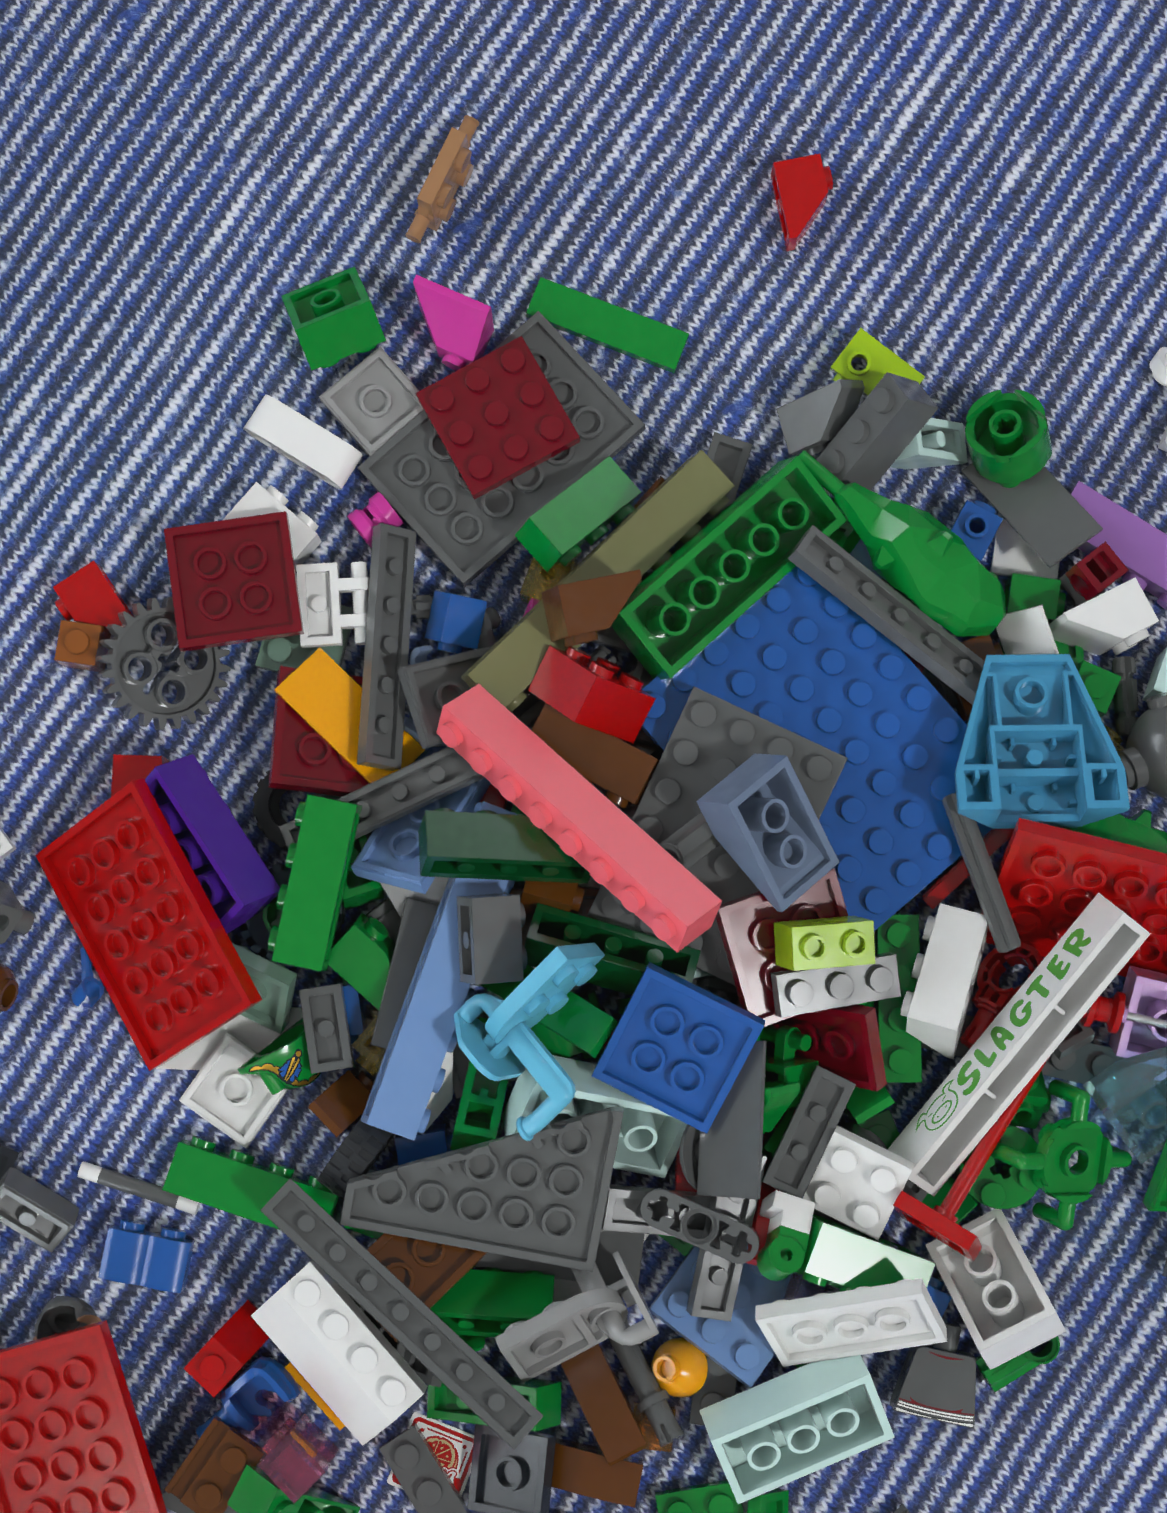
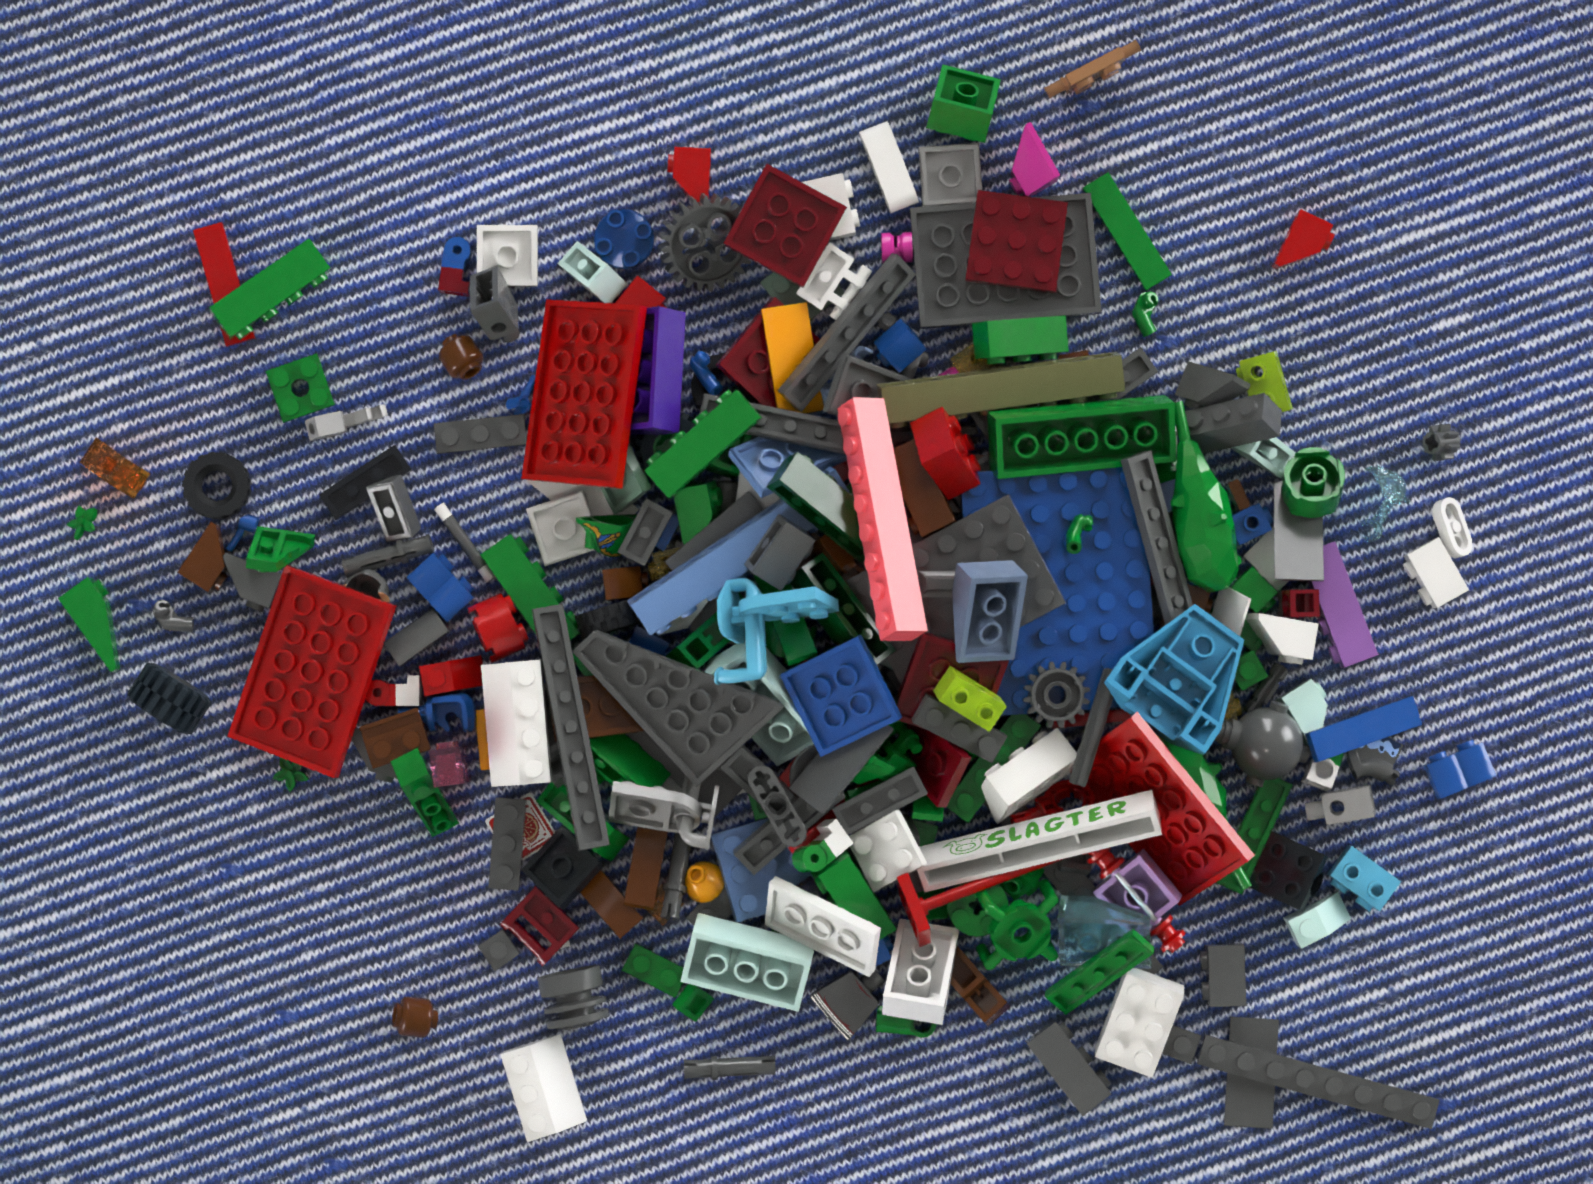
camera: 30 degrees right, 5 degrees up
dark orange brick [54,620,111,672] -> none
reddish brown slope [541,569,642,647] -> none
none -> dark grey pin [342,534,434,578]
none -> leg [365,675,423,706]
none -> dark grey brick [384,608,452,667]
none -> dark grey plate [434,414,527,454]
none -> red brick [467,593,529,663]
none -> light aqua slope [557,241,628,303]
none -> blue dish [594,209,654,270]
none -> blue arm [689,351,723,395]
none -> reddish brown slope [950,945,1011,1027]
none -> dark grey gear [1022,661,1090,728]
none -> green arm [1066,514,1093,554]
none -> green arm [1132,291,1158,338]
none -> reddish brown tile [1225,479,1250,512]
none -> clear light blue piece [1361,466,1410,542]
none -> dark grey gear [1423,424,1460,461]

